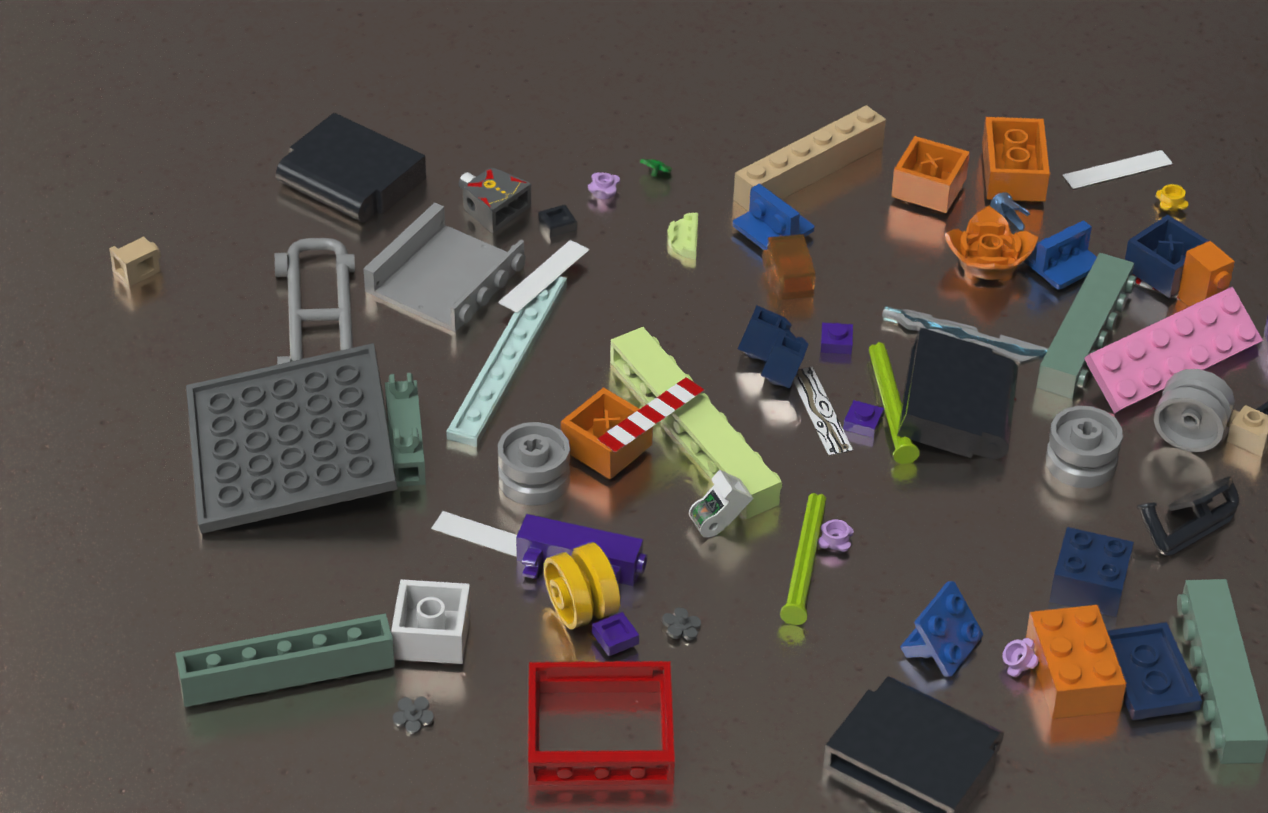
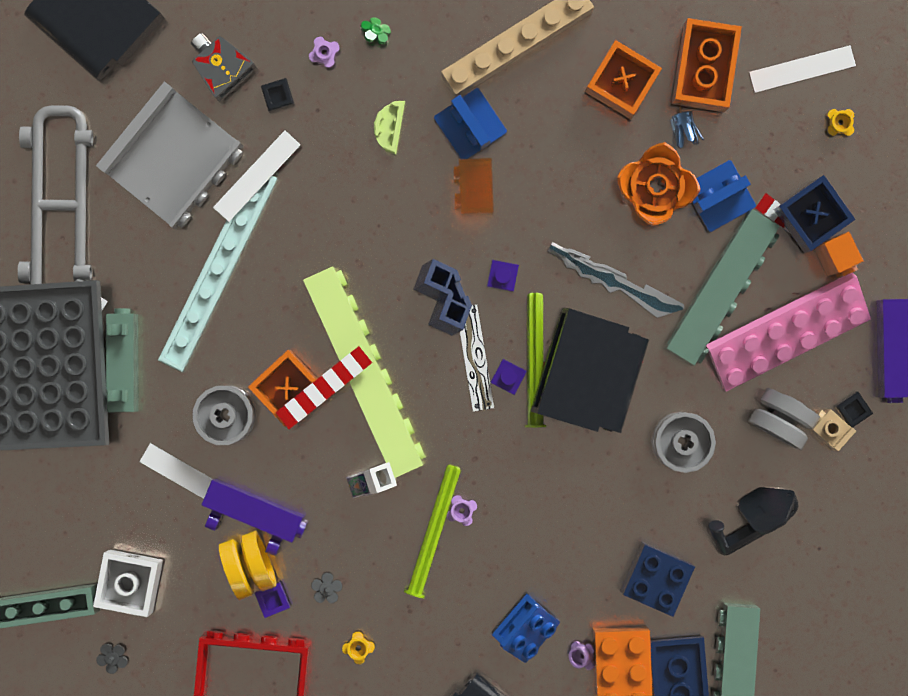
camera: 10 degrees right, 45 degrees up
none -> yellow plate [342,632,375,664]

